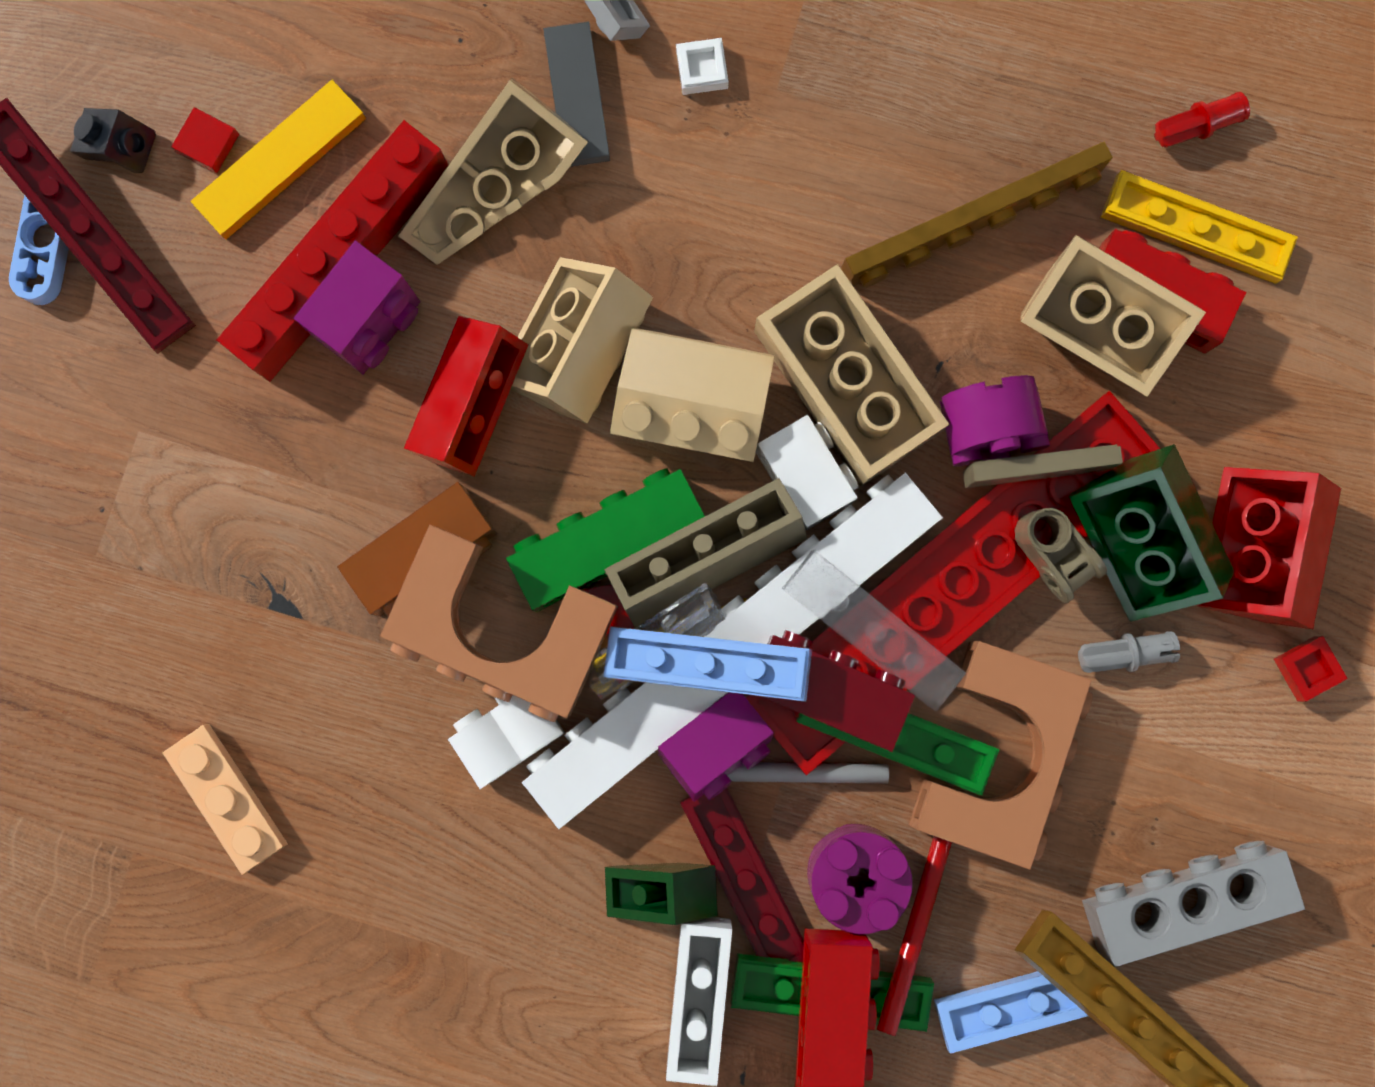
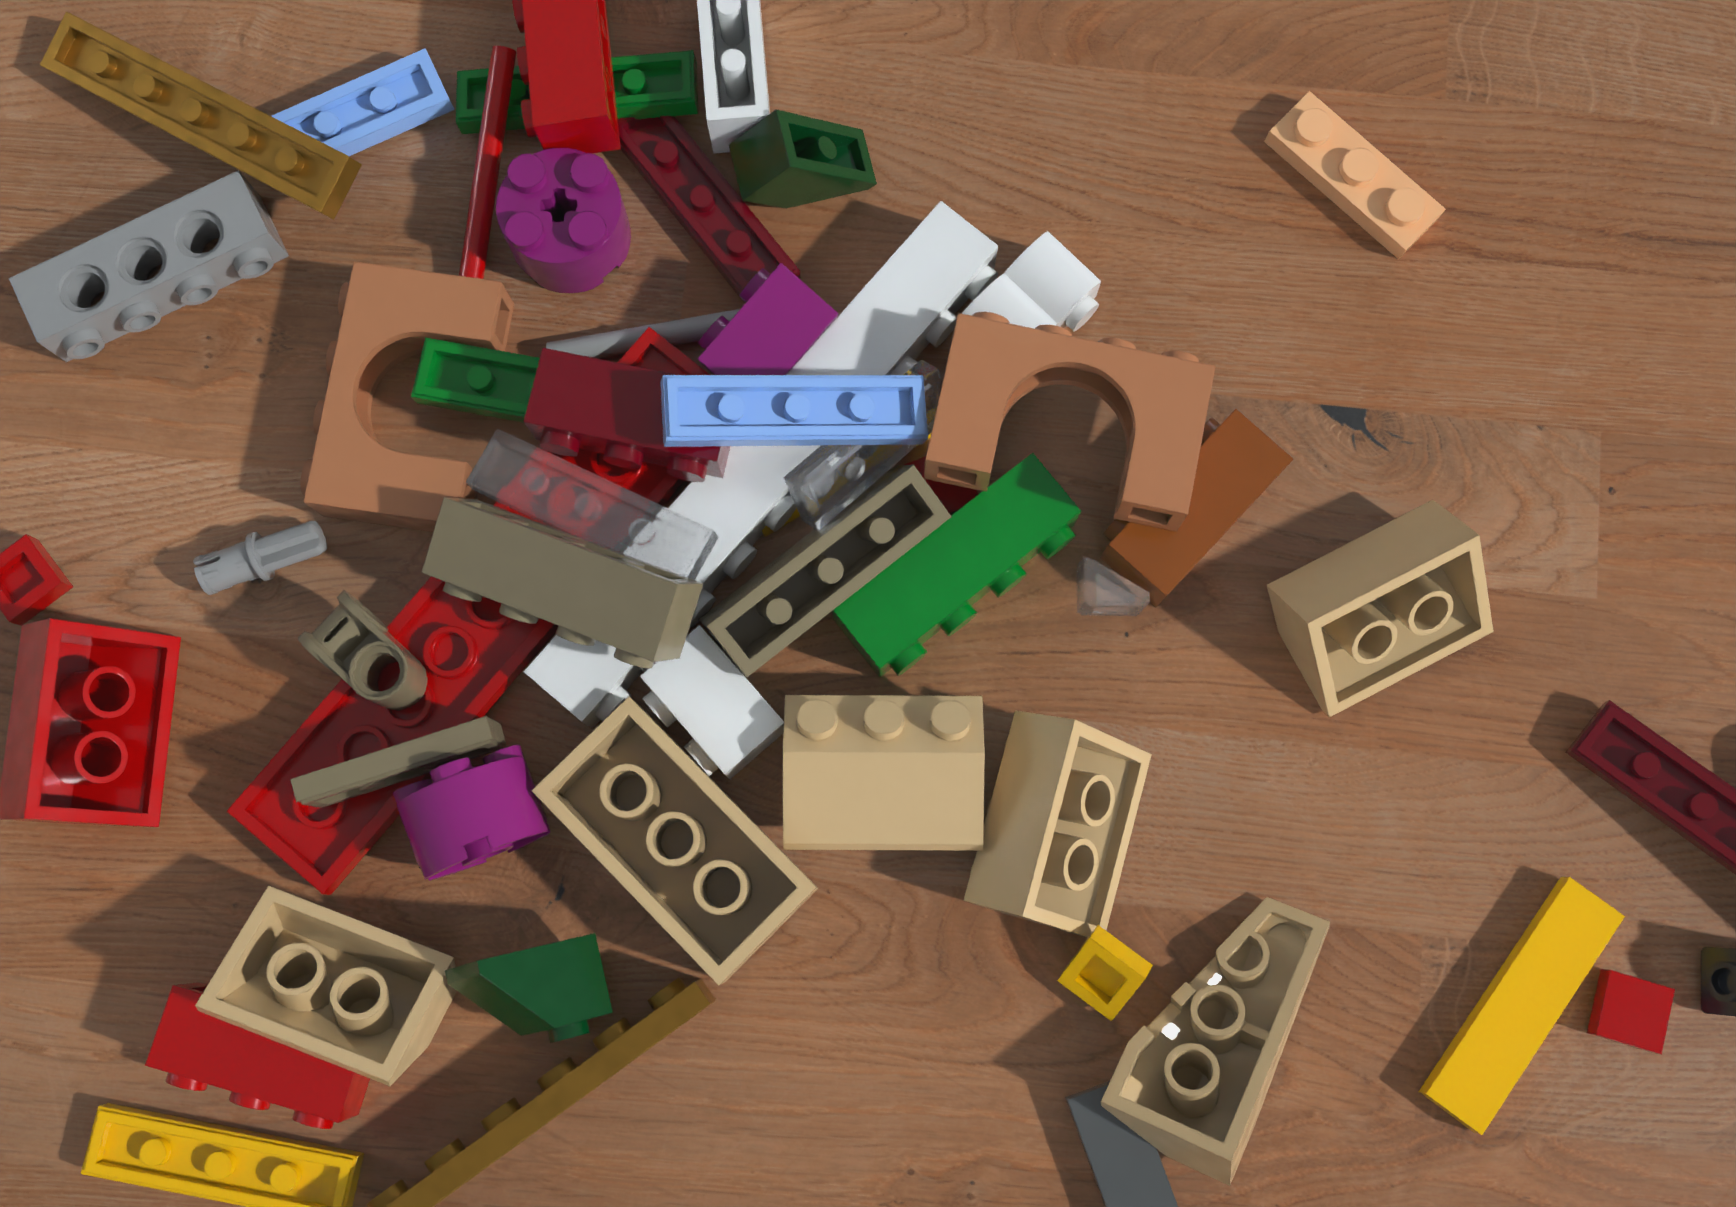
camera: 170 degrees right, 5 degrees down
red brick [216,120,449,382] -> none
magenta brick [293,240,421,375] -> none
red brick [404,316,529,477] -> none
dark green slope [1069,444,1235,622] -> none
none -> dark tan brick [422,497,704,669]
none -> dark green slope [445,933,613,1043]
none -> yellow plate [1057,925,1153,1021]
none -> clear slope [1077,556,1150,616]
none -> tan slope [1267,500,1494,717]

